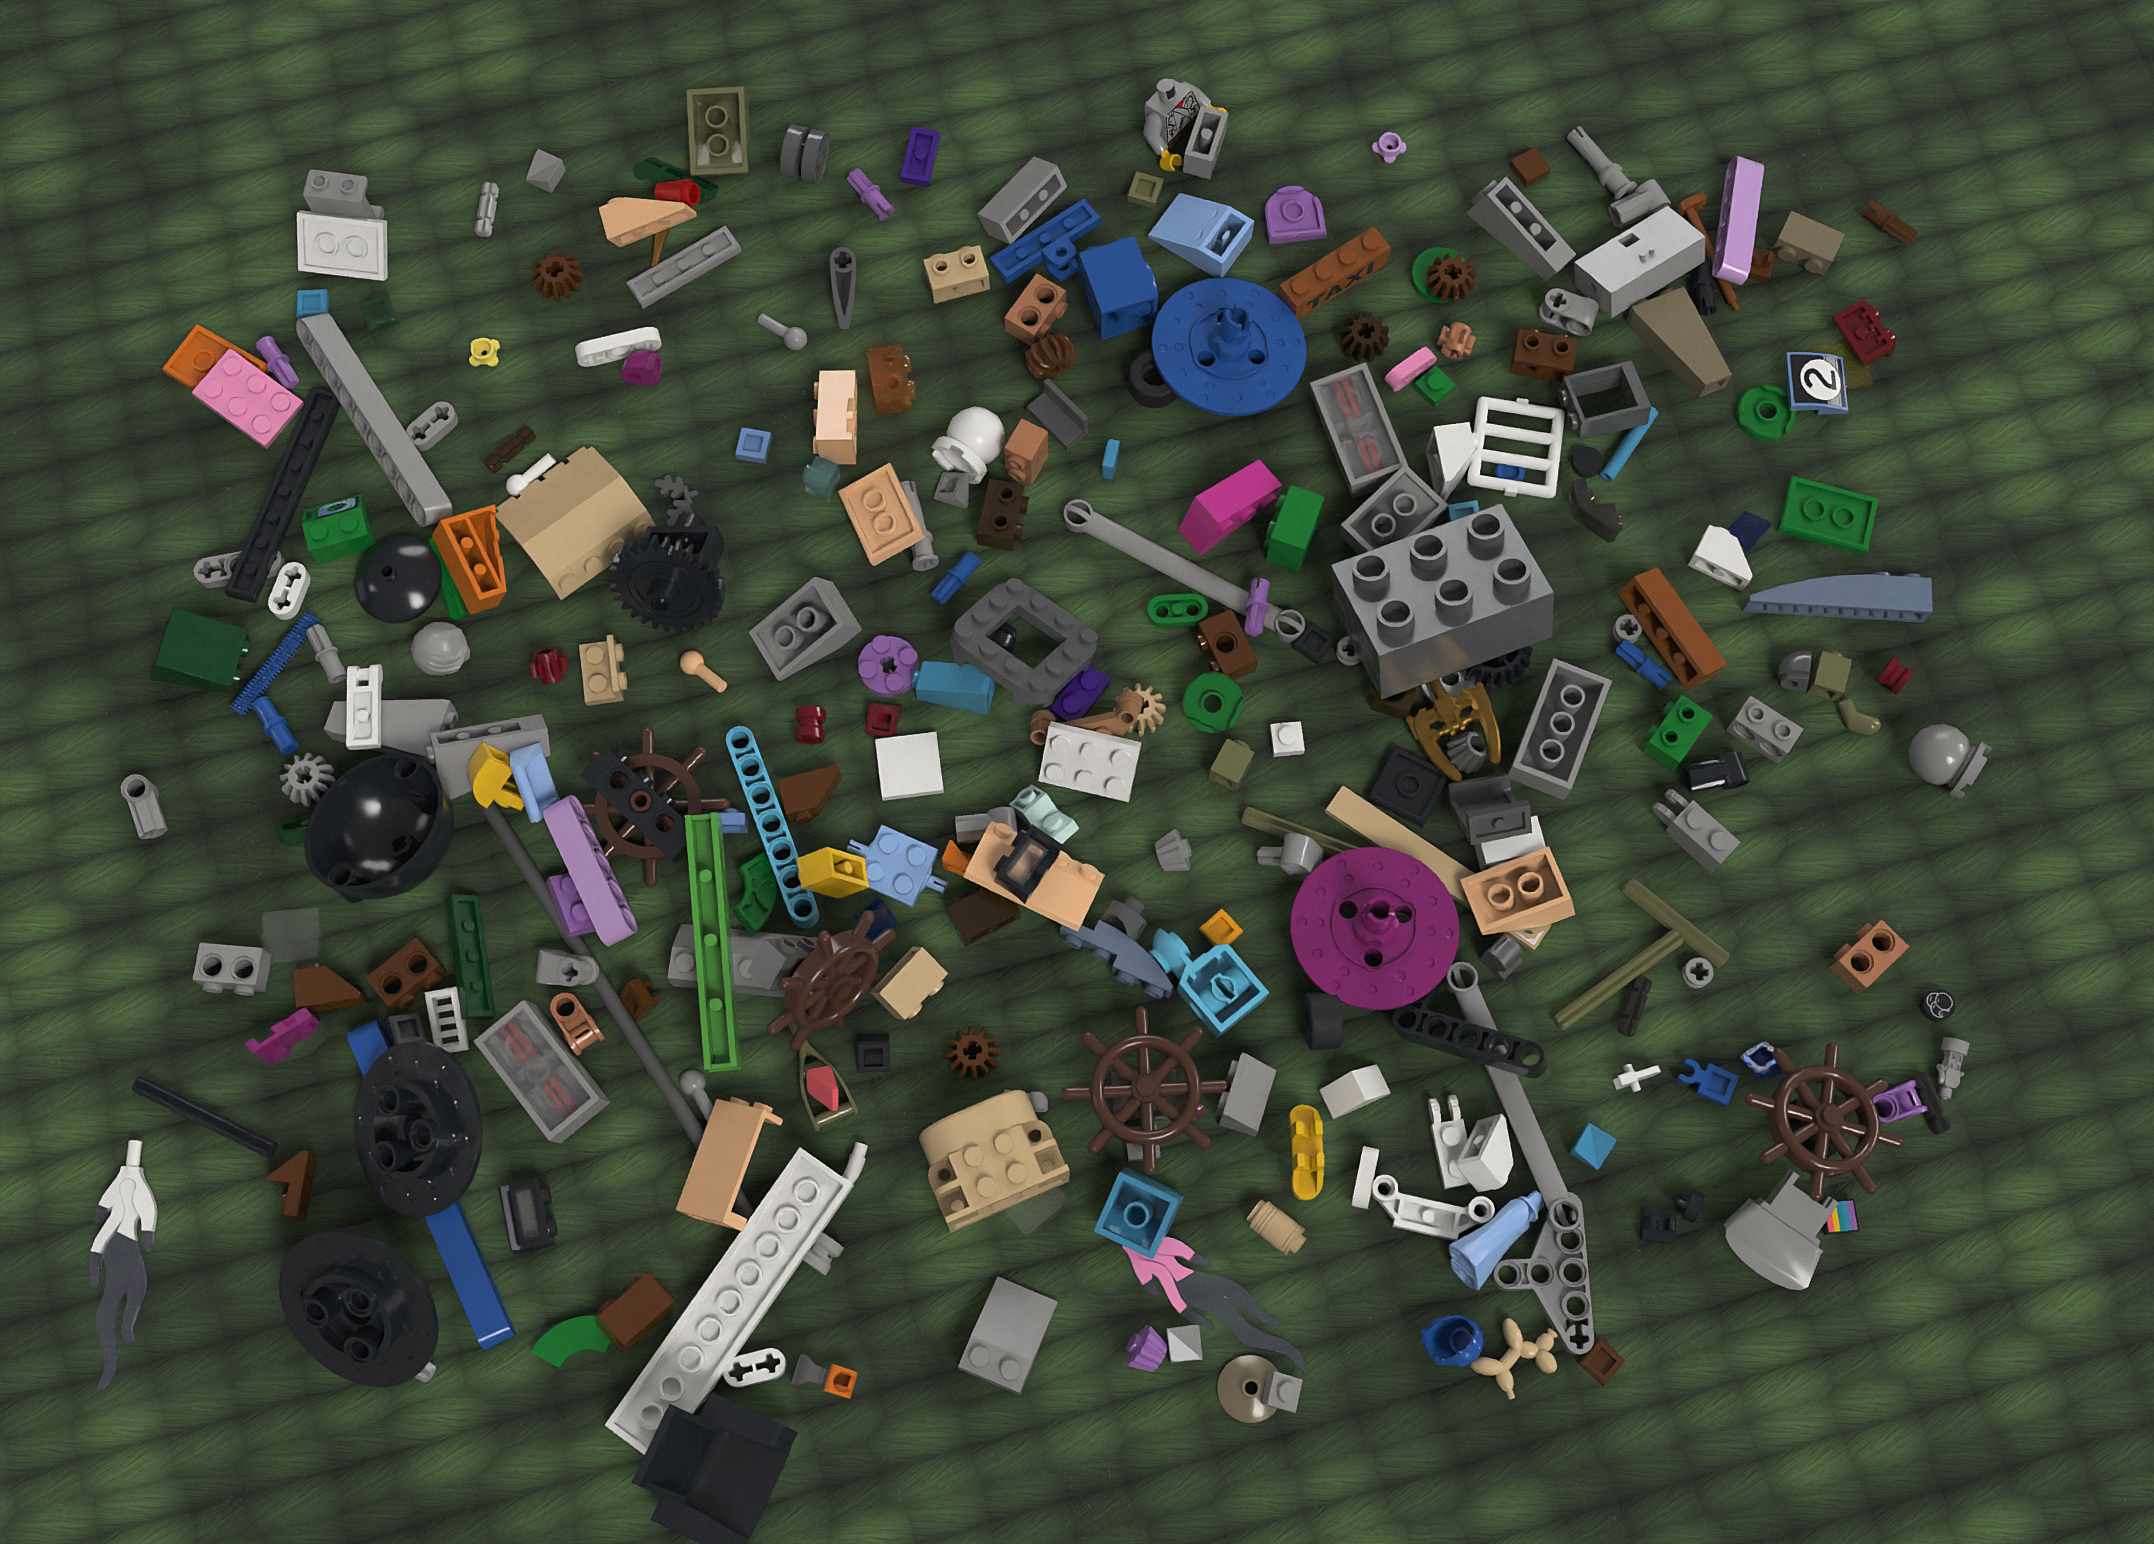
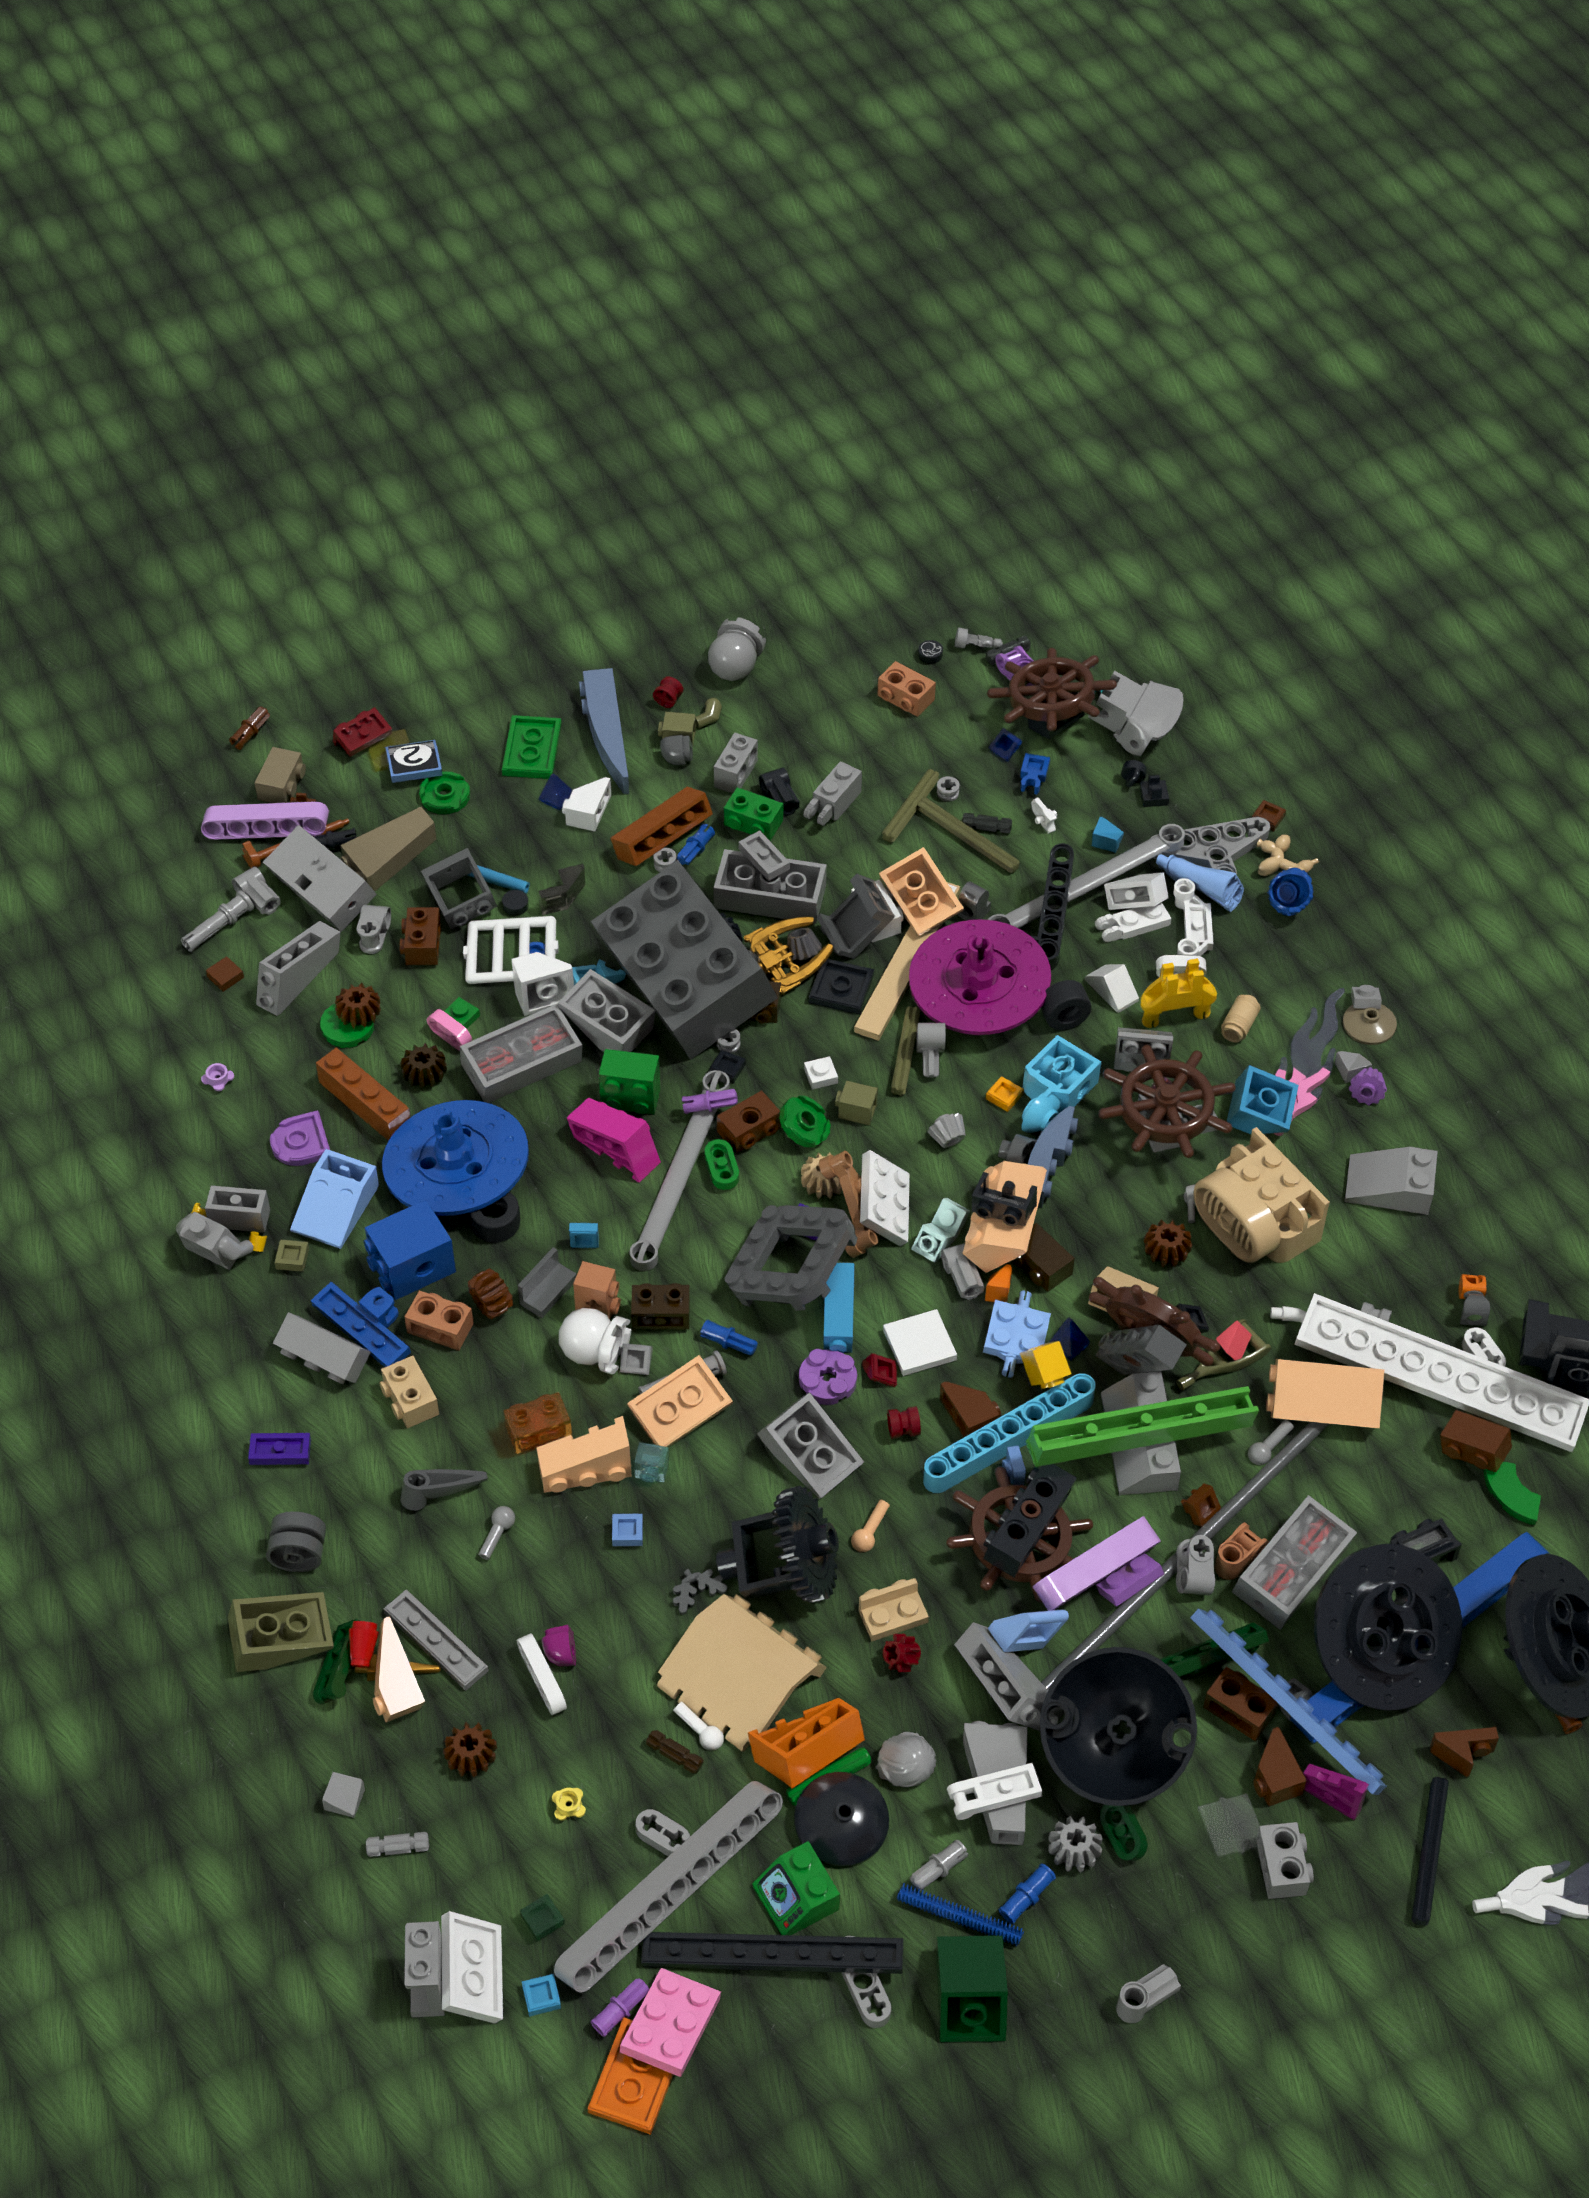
camera: 100 degrees left, 20 degrees down
white beam [268,562,311,620] -> none
white slope [425,986,469,1053] -> none
yellow brick [467,742,524,811] -> none
medium lavender axle [847,168,894,221] -> none
nougat gear [1437,322,1476,359] -> none
none -> light grey plate [738,831,790,881]
none -> medium blue plate [1190,1609,1387,1795]

